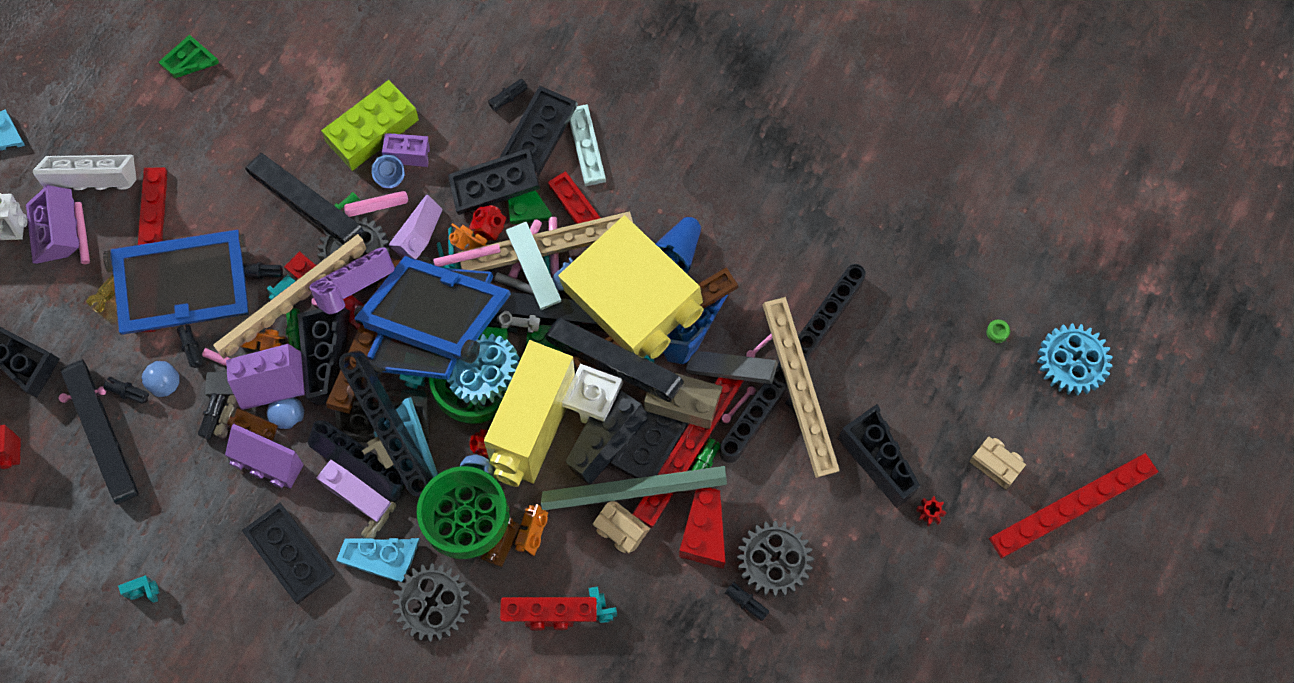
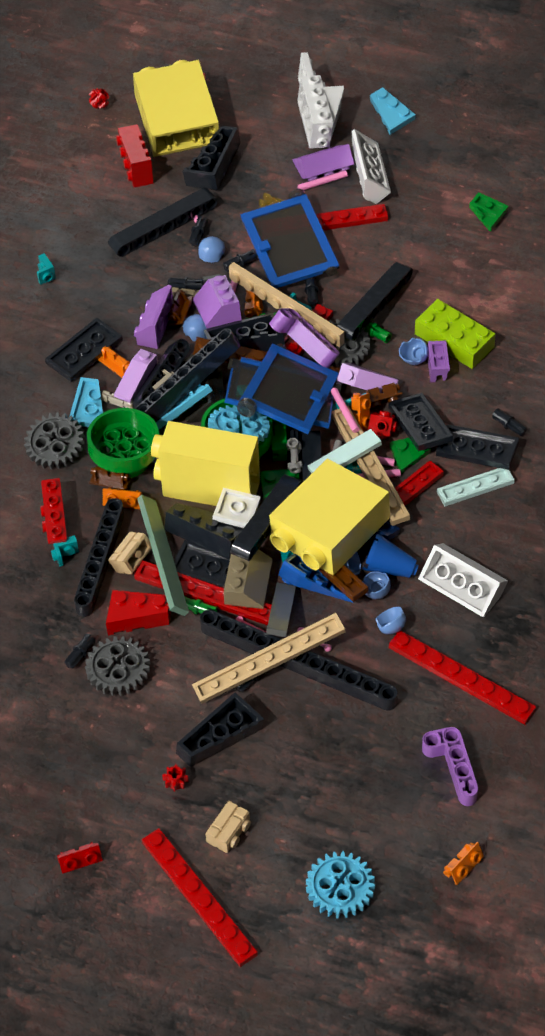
camera: 85 degrees right, 15 degrees down
bright pink axle [344,191,408,217] -> none
bright green tile [986,320,1010,343] -> none
none -> red hinge [57,842,103,874]
none -> black beam [74,498,124,617]
none -> orange hinge [98,346,130,378]
none -> reddish brown hinge [362,382,403,408]
none -> medium blue hair [362,571,391,599]
none -> medium blue hair [375,606,406,634]
none -> red plate [389,630,536,725]
none -> white slope [418,543,508,617]
none -> medium lavender beam [422,727,478,806]
none -> orange hinge [443,842,484,885]

